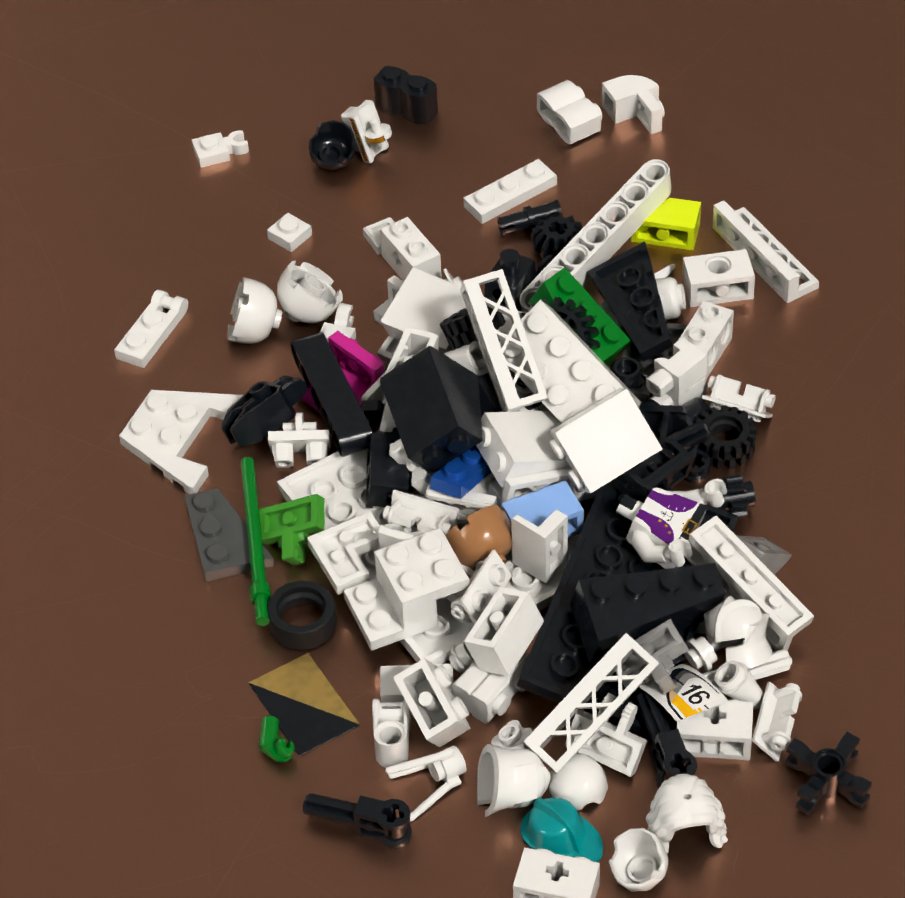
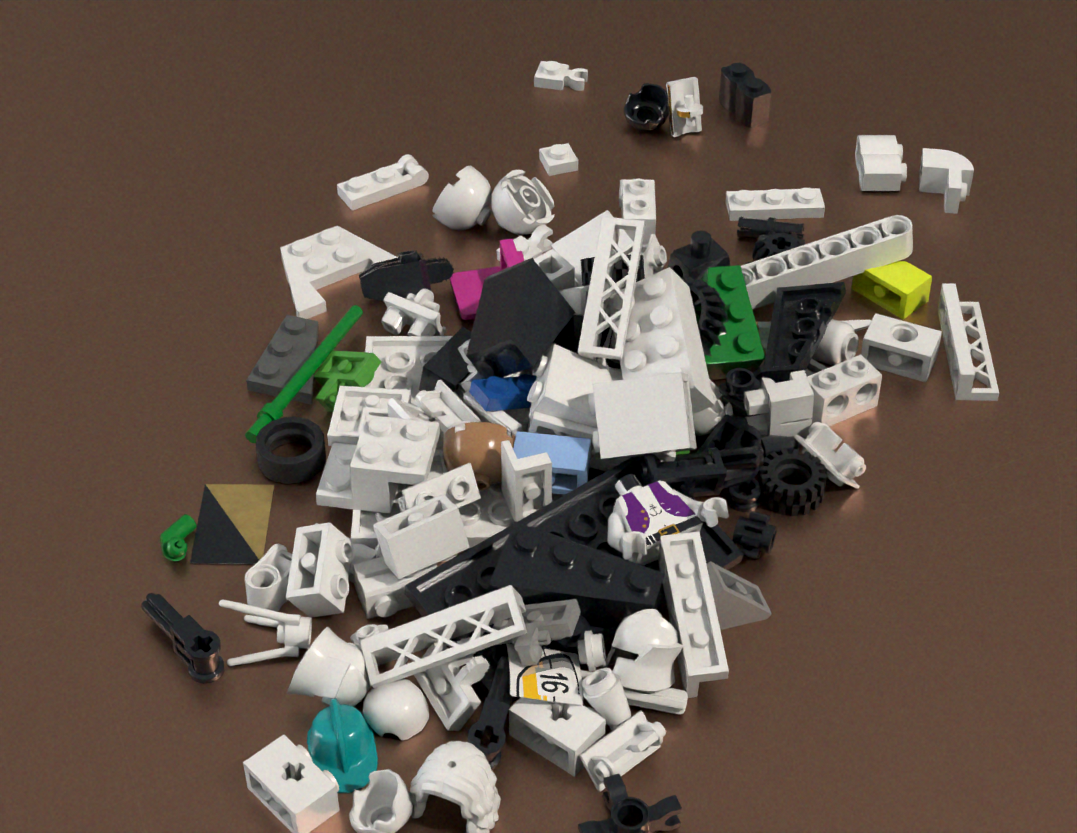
camera: 30 degrees right, 5 degrees down
black beam [290,332,372,457] -> none

